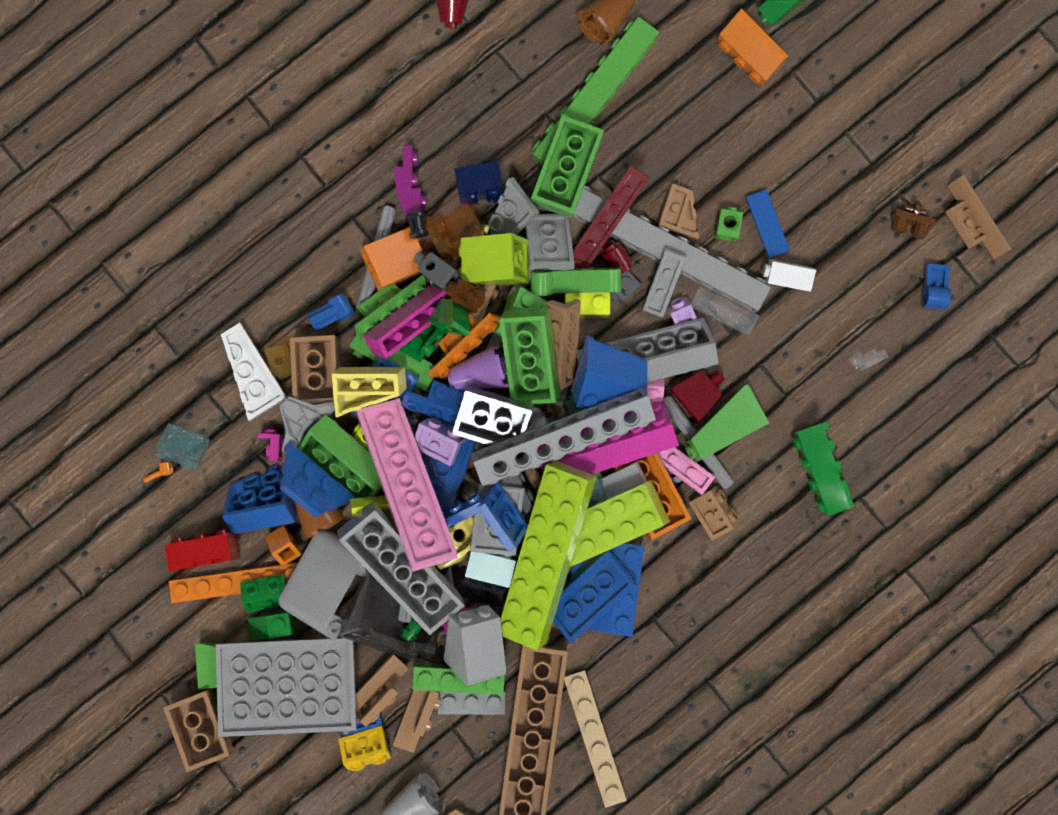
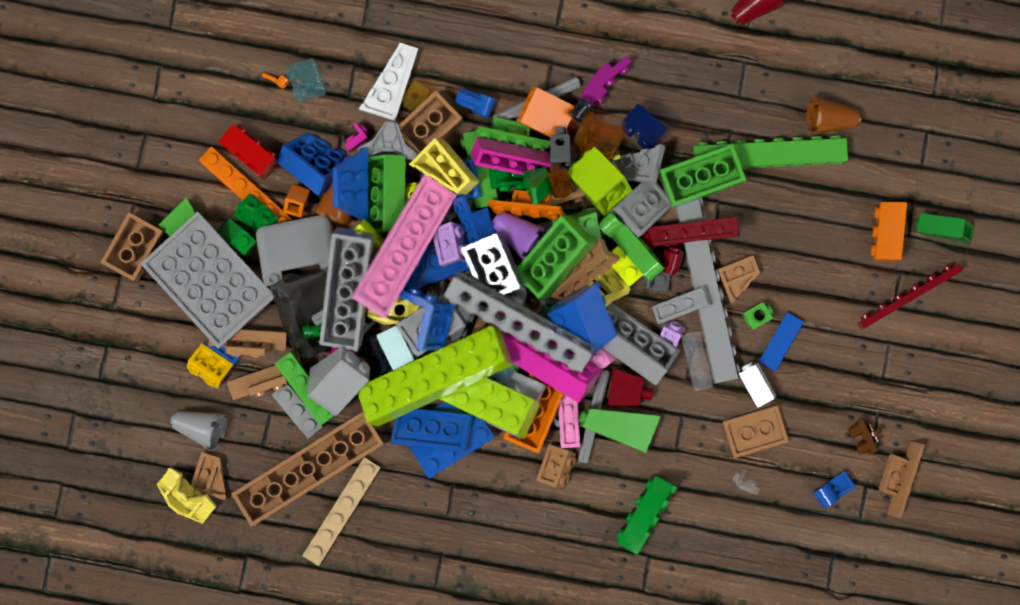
camera: 50 degrees right, 0 degrees up
none -> light yellow plate [580,267,630,307]
none -> medium nougat tile [722,405,789,459]
none -> dark red plate [857,264,963,330]

